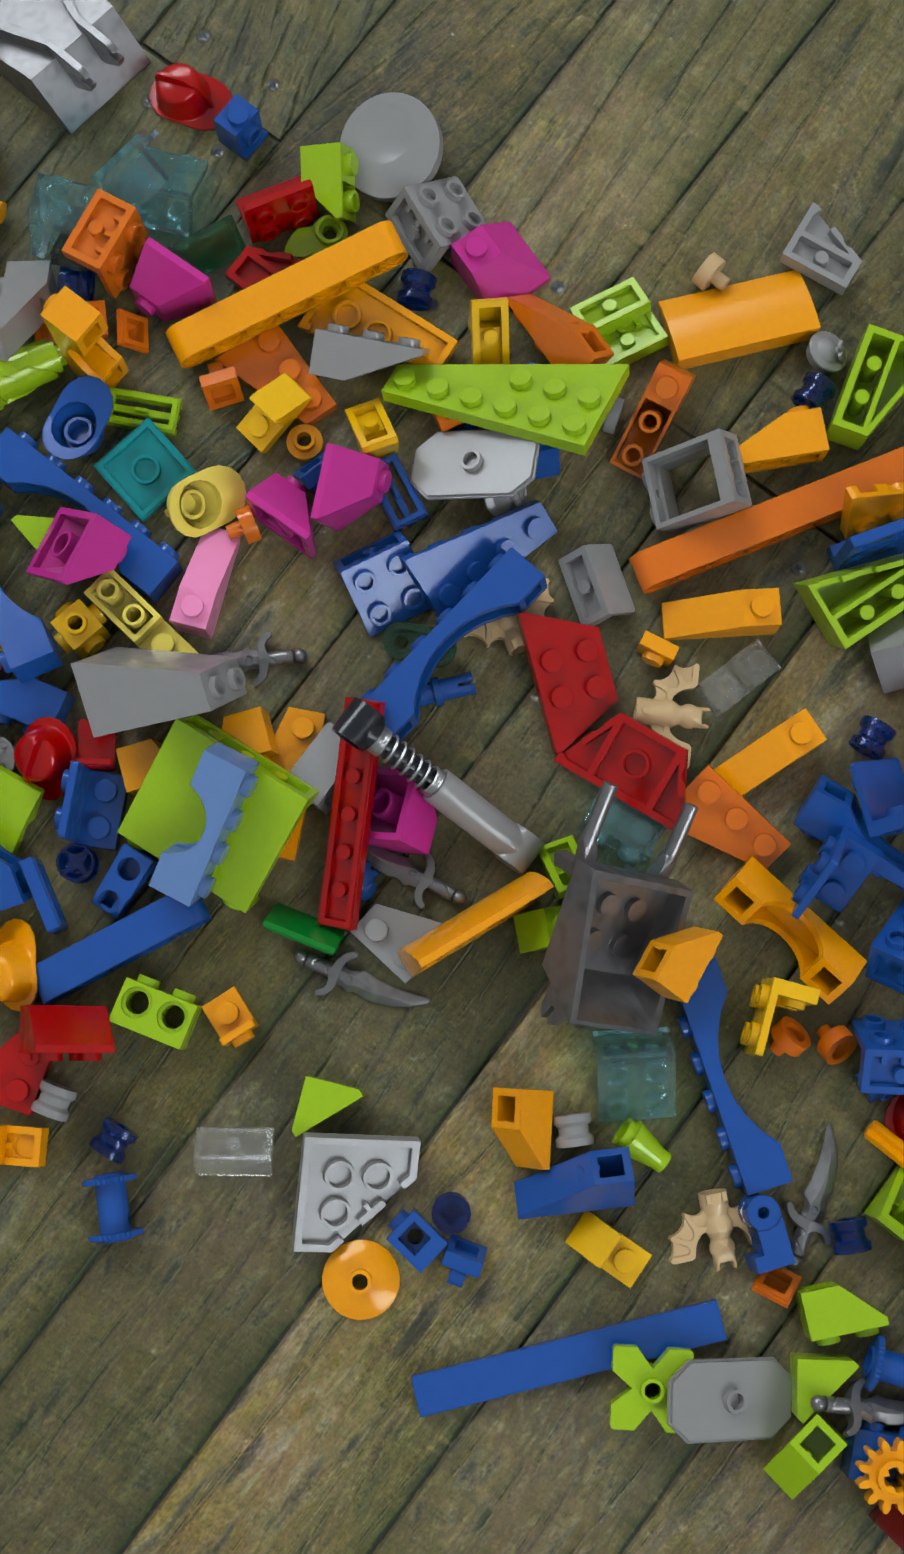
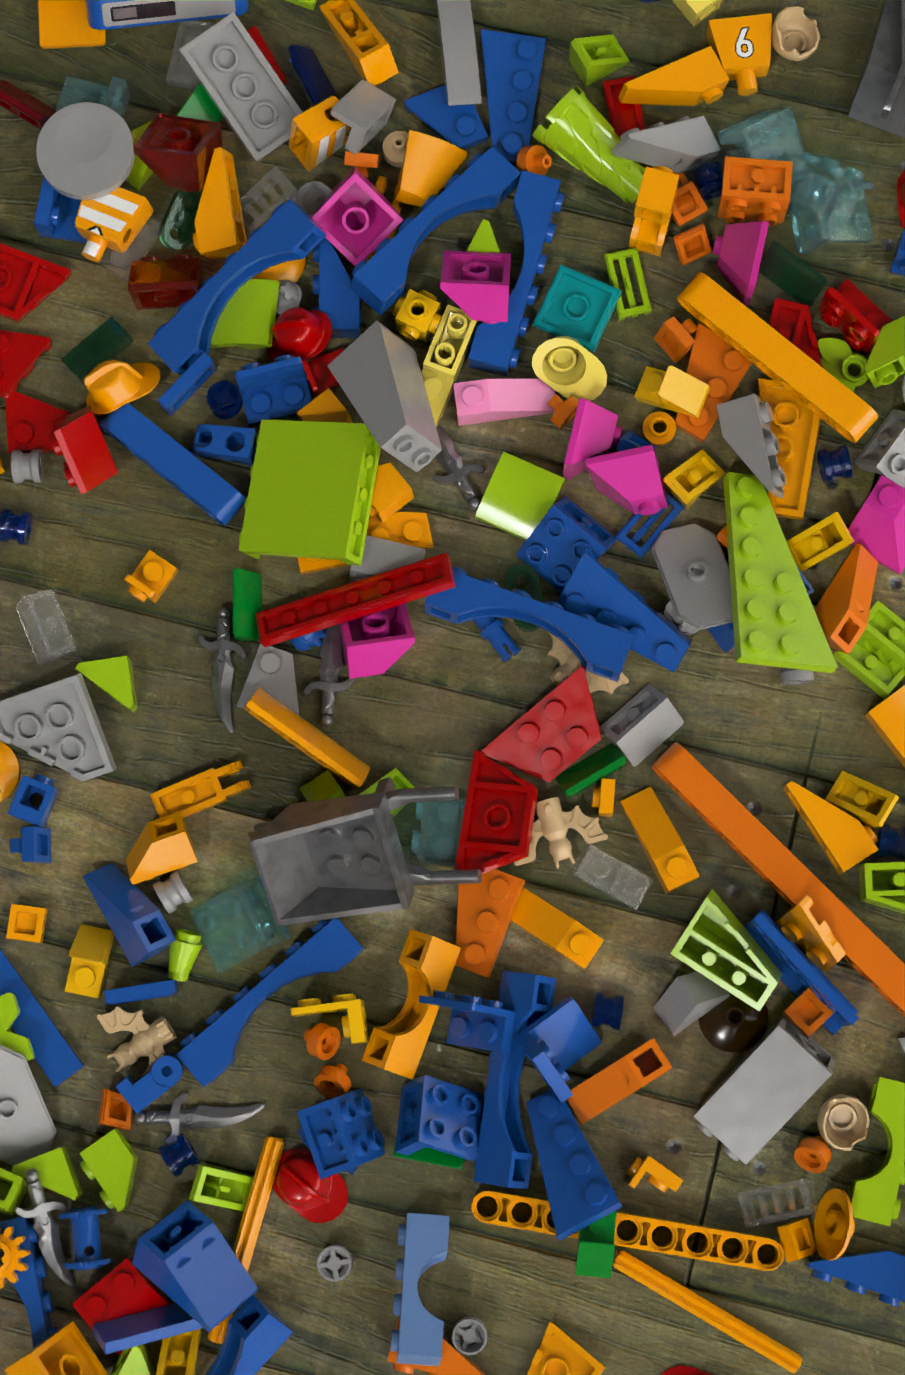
camera: 70 degrees right, 0 degrees up
blue piece [42,376,113,460] -> none
lime brick [109,974,202,1050] -> none
medium blue arch [148,742,259,907] -> none
piece [332,697,545,875] -> none
clear blue wheel [432,1191,471,1234] -> none
orange slope [609,359,697,479] -> none
light orange slope [632,926,723,1003] -> none
light grey window [641,428,752,534] -> none
none -> light orange plate [6,904,48,943]
none -> blue tile [104,980,179,1005]
none -> light orange hinge [150,760,252,819]
none -> lime slope [475,451,565,541]
none -> green slope [555,744,626,799]
none -> yellow slope [825,770,899,828]

